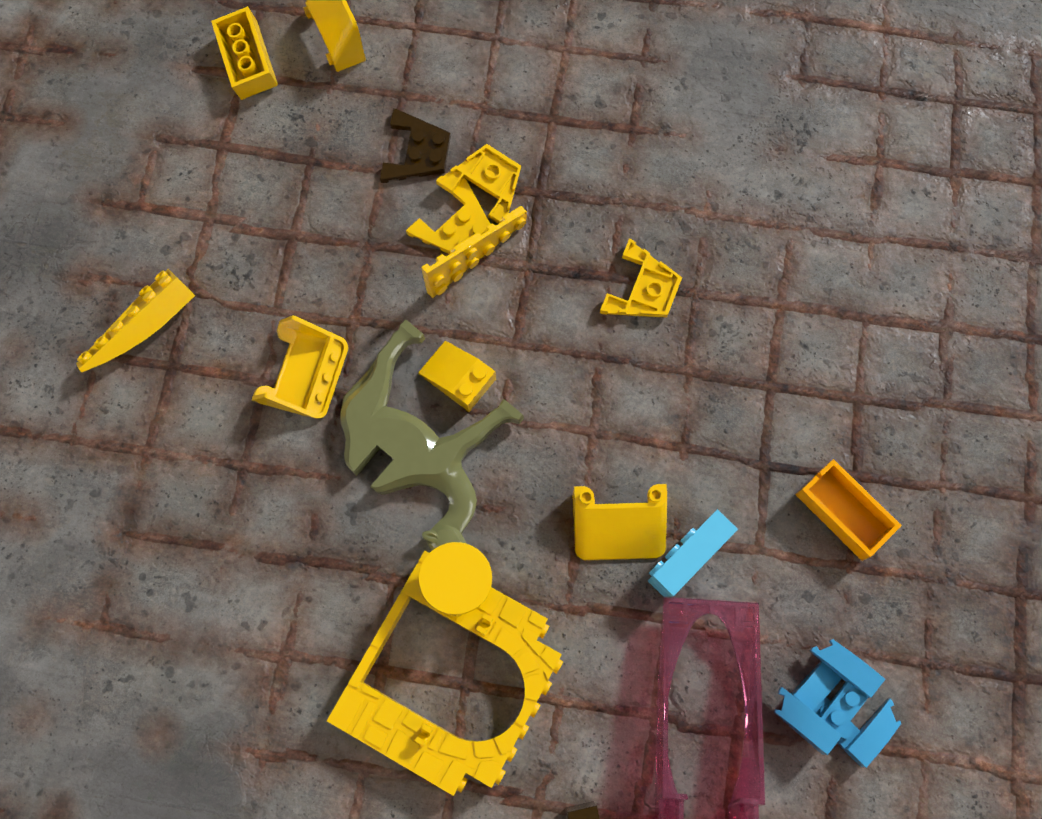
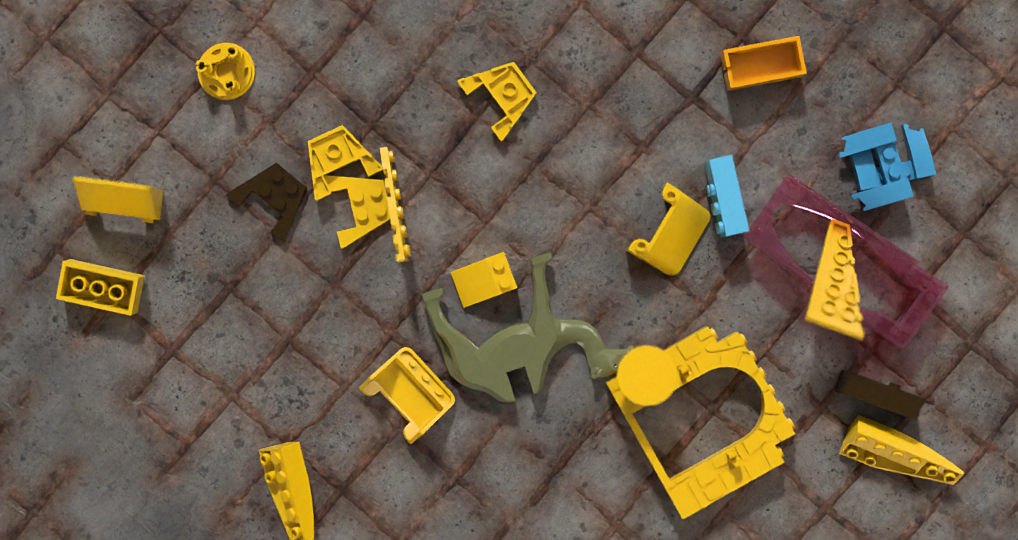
camera: 55 degrees left, 15 degrees up
none -> yellow piece [196,43,255,100]
none -> yellow wing [805,219,864,340]

